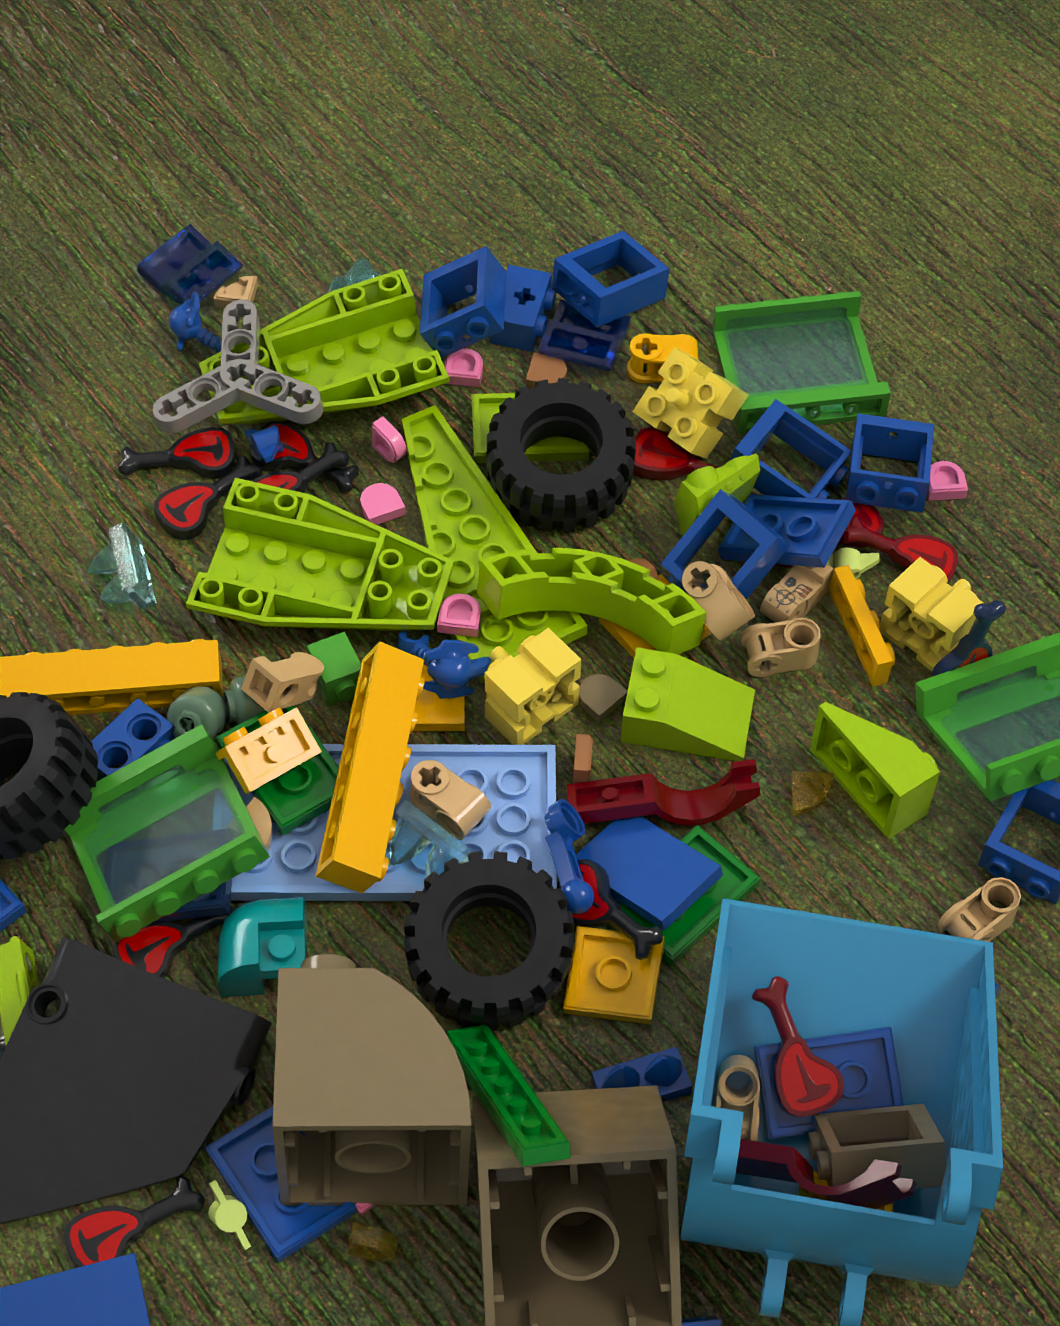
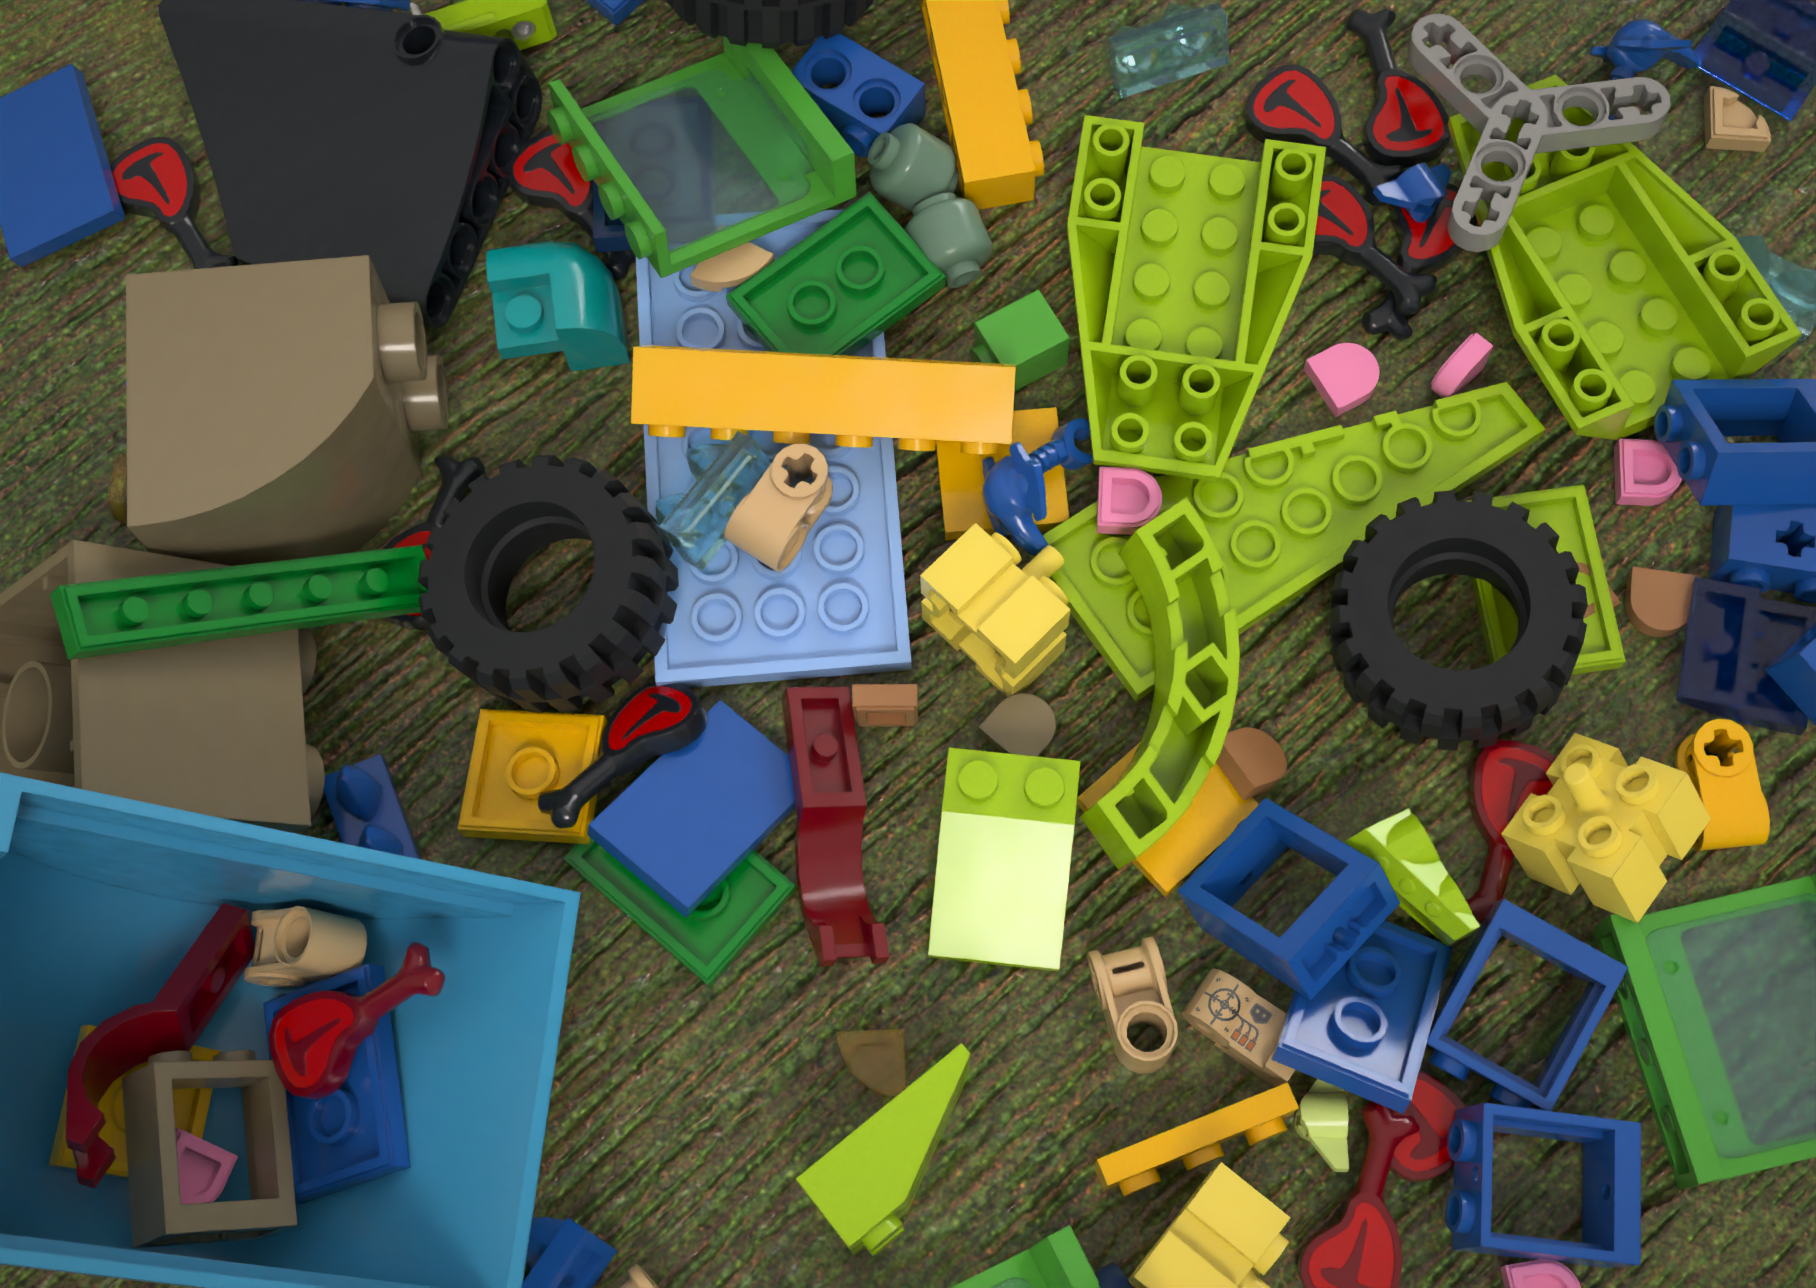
camera: 90 degrees right, 15 degrees up
yellow bracket [215,707,322,794] -> none
tan leg [241,652,324,713] -> none
blue piece [544,799,594,914] -> none
tan piece [682,561,755,641] -> none

